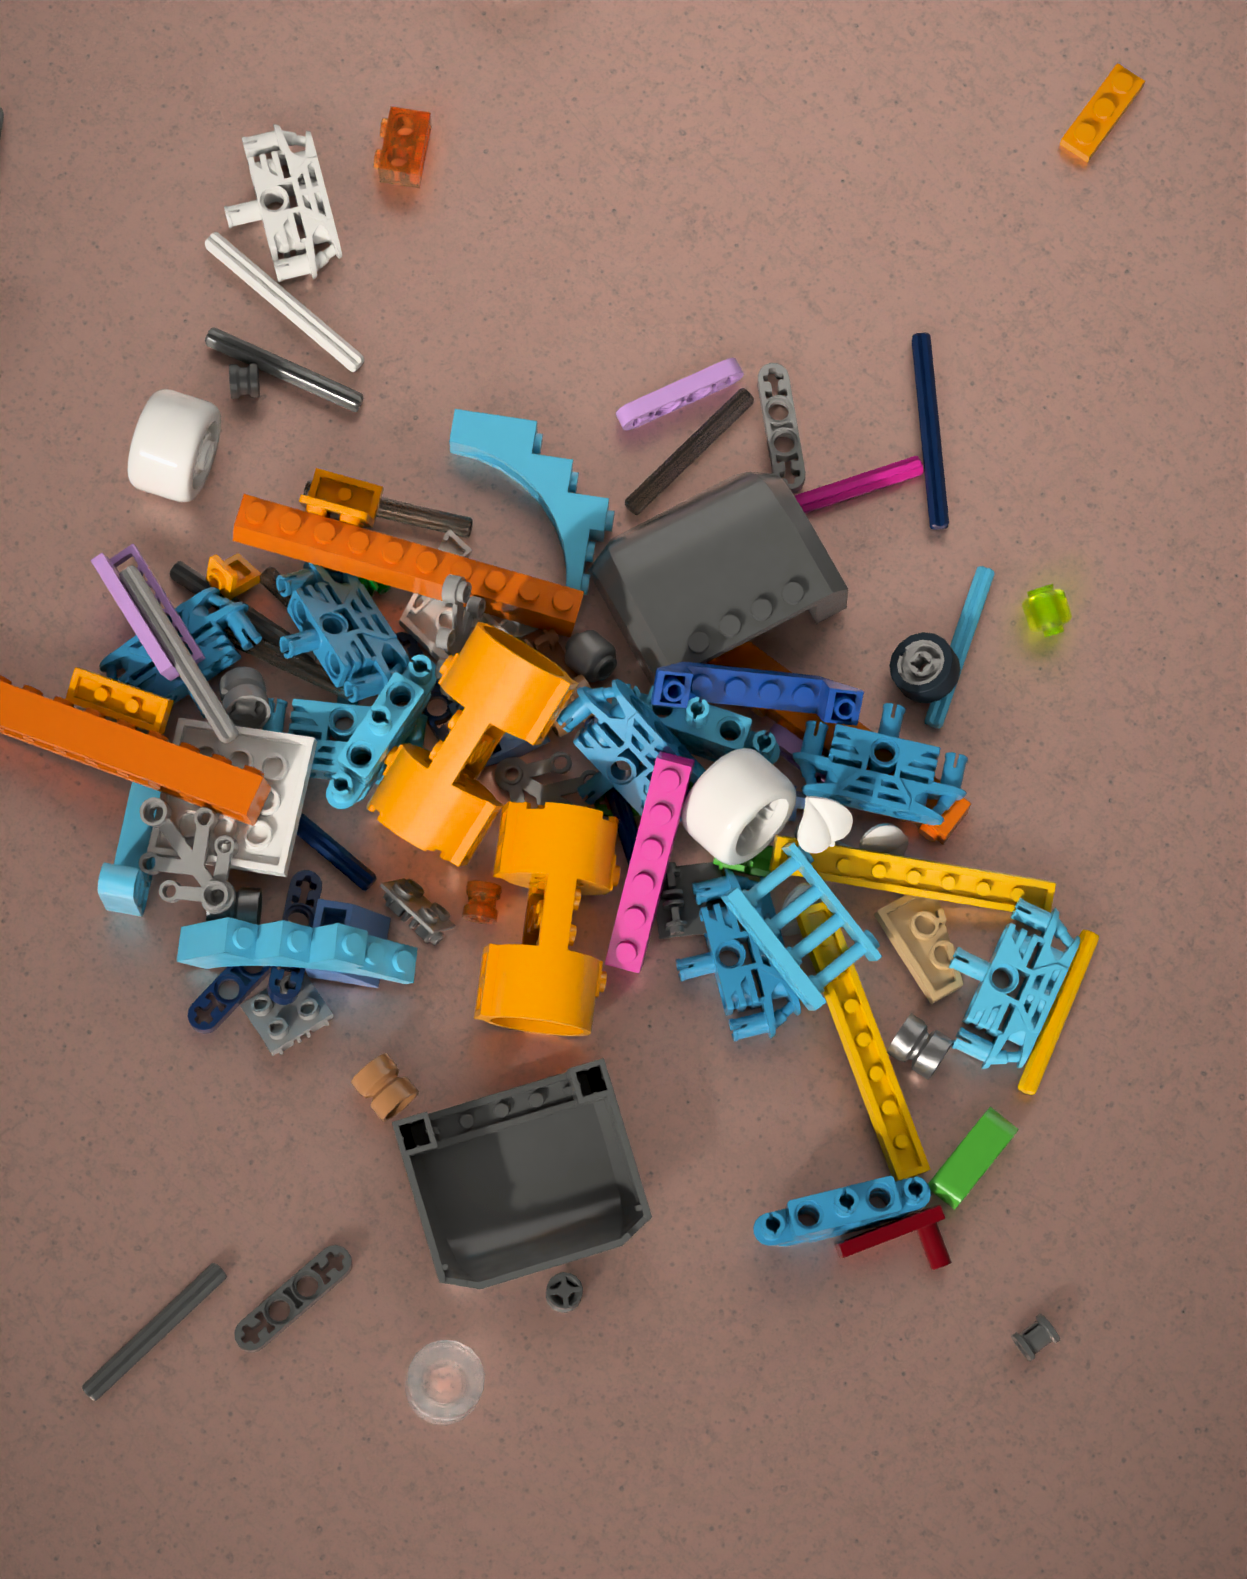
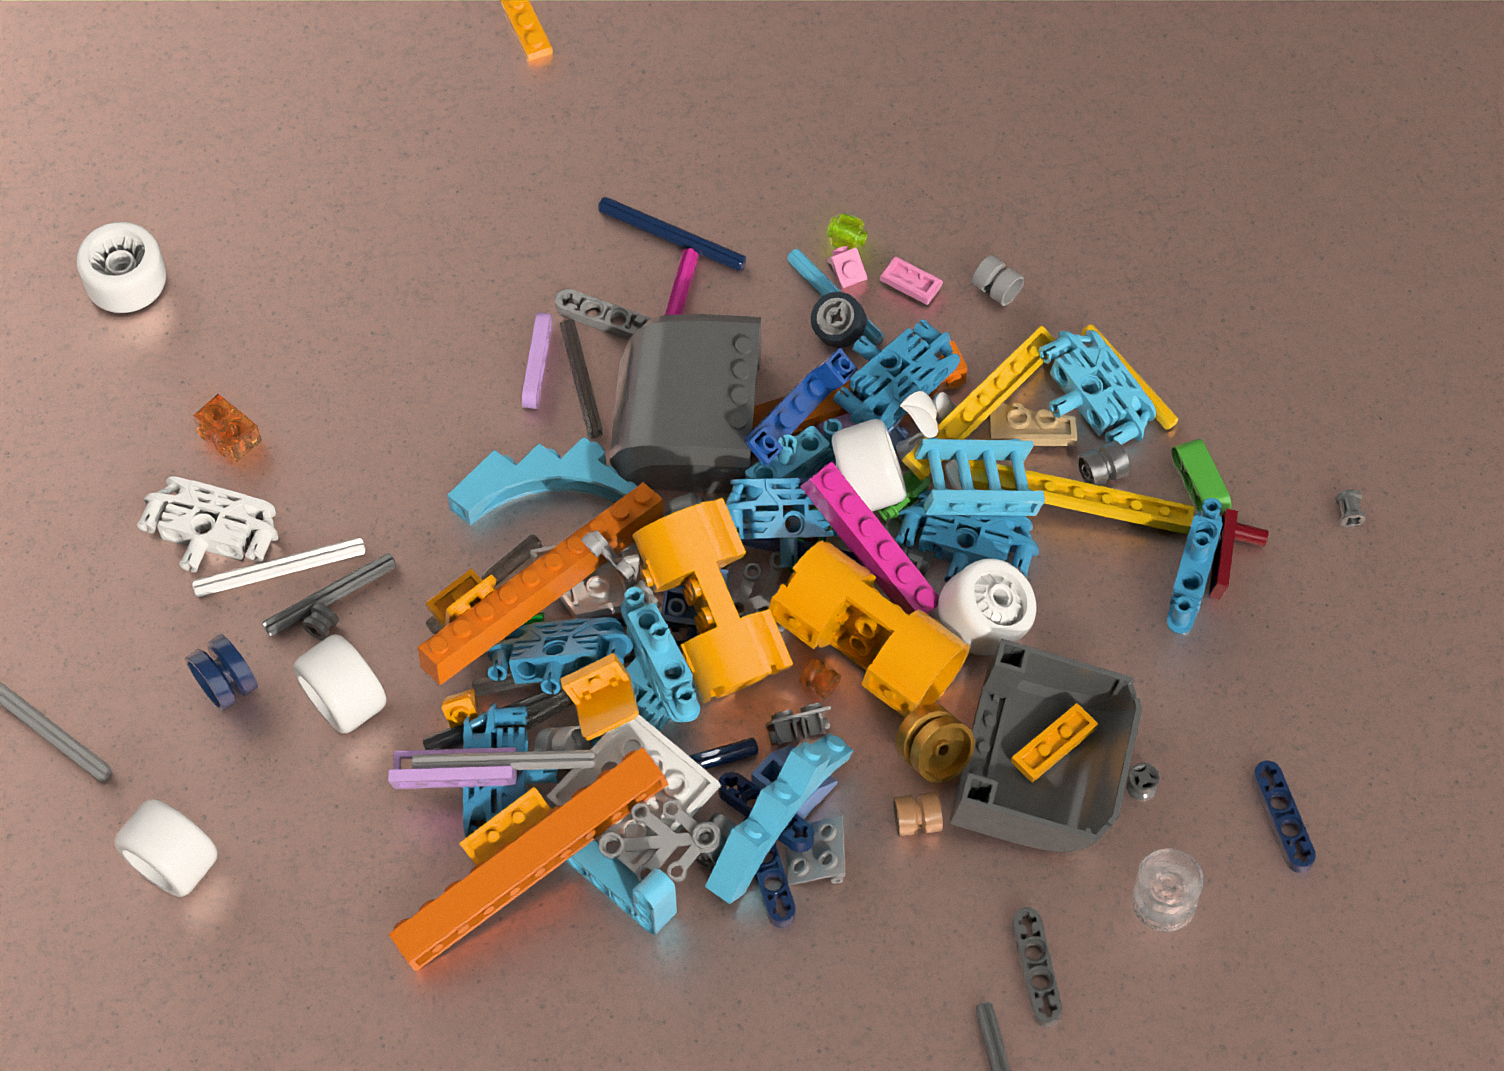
camera: 55 degrees left, 15 degrees down
none -> dark blue wheel [185,633,258,712]
none -> light orange bracket [560,653,639,740]
none -> bright pink bracket [826,246,868,289]
none -> bright pink plate [880,256,942,305]
none -> pearl gold wheel [896,704,975,783]
none -> white wheel [938,559,1036,656]
none -> light grey wheel [971,255,1025,306]
none -> light orange plate [1011,703,1098,783]
none -> dark blue beam [1252,760,1316,873]

